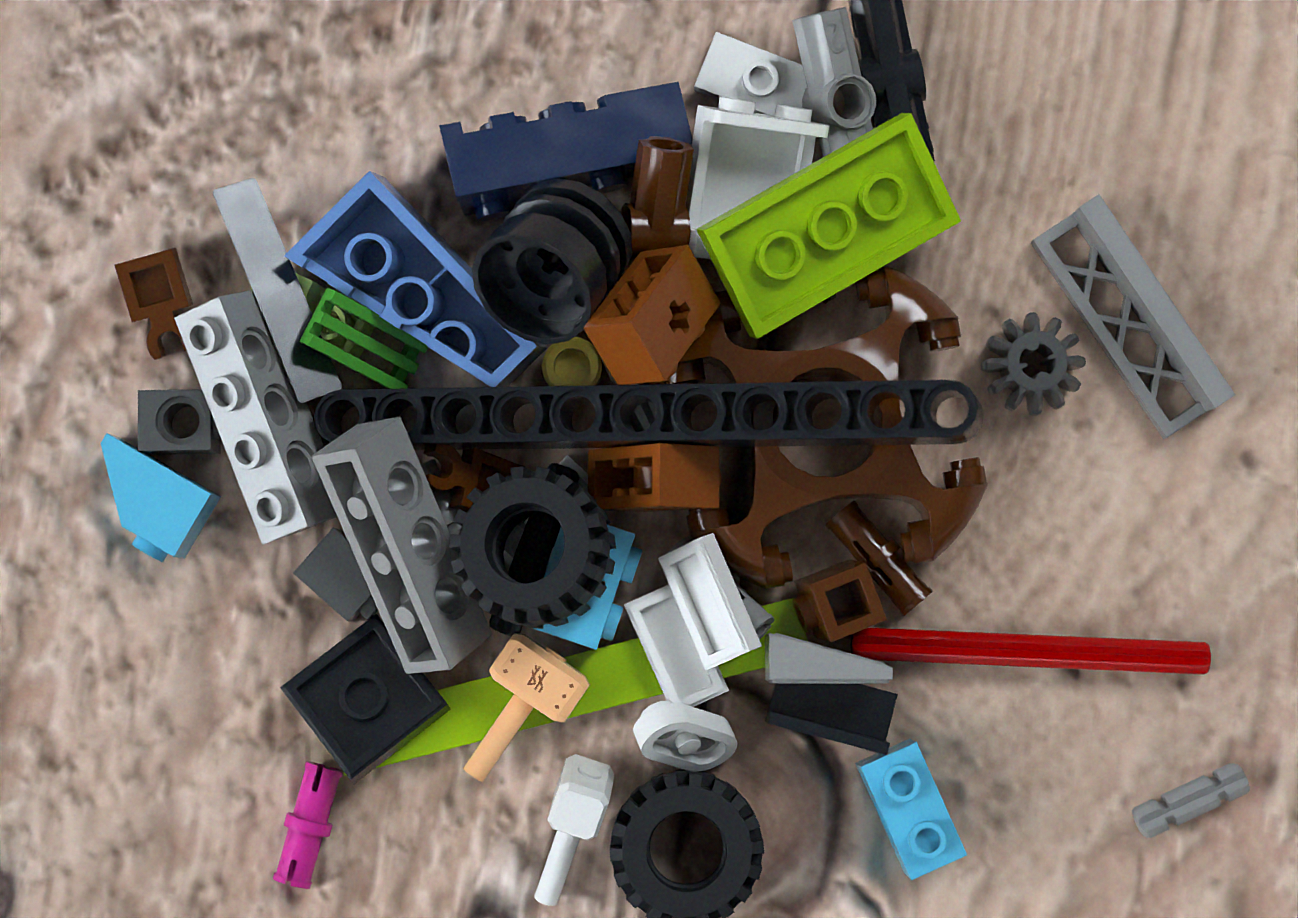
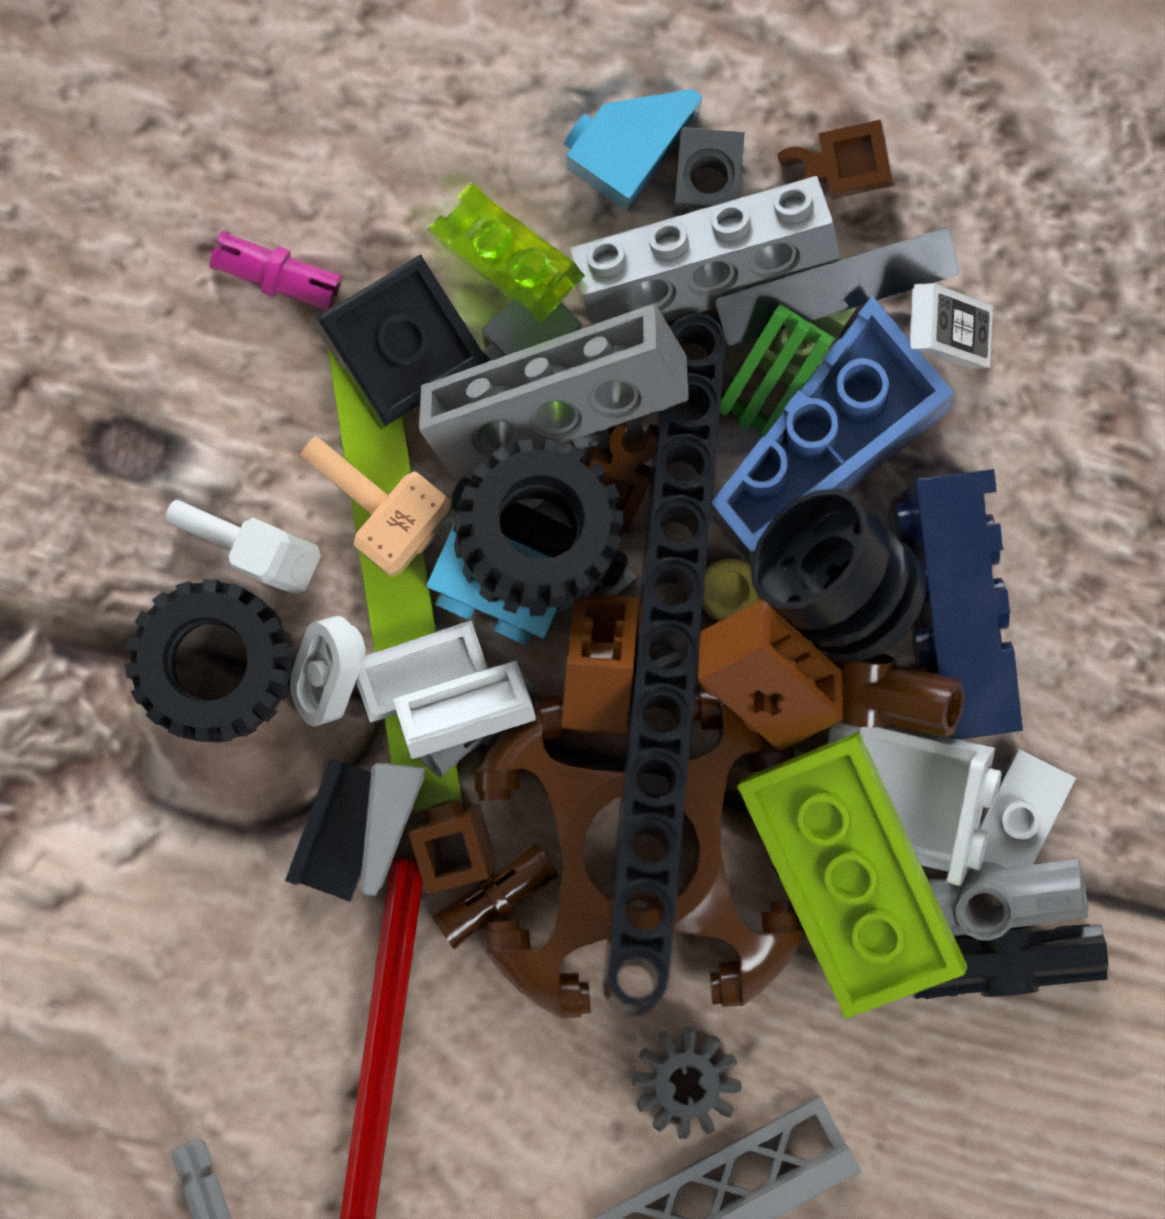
camera: 90 degrees right, 0 degrees up
medium azure brick [855,739,967,880] -> none
none -> clear neon green plate [427,183,585,323]
none -> tile [910,283,993,369]

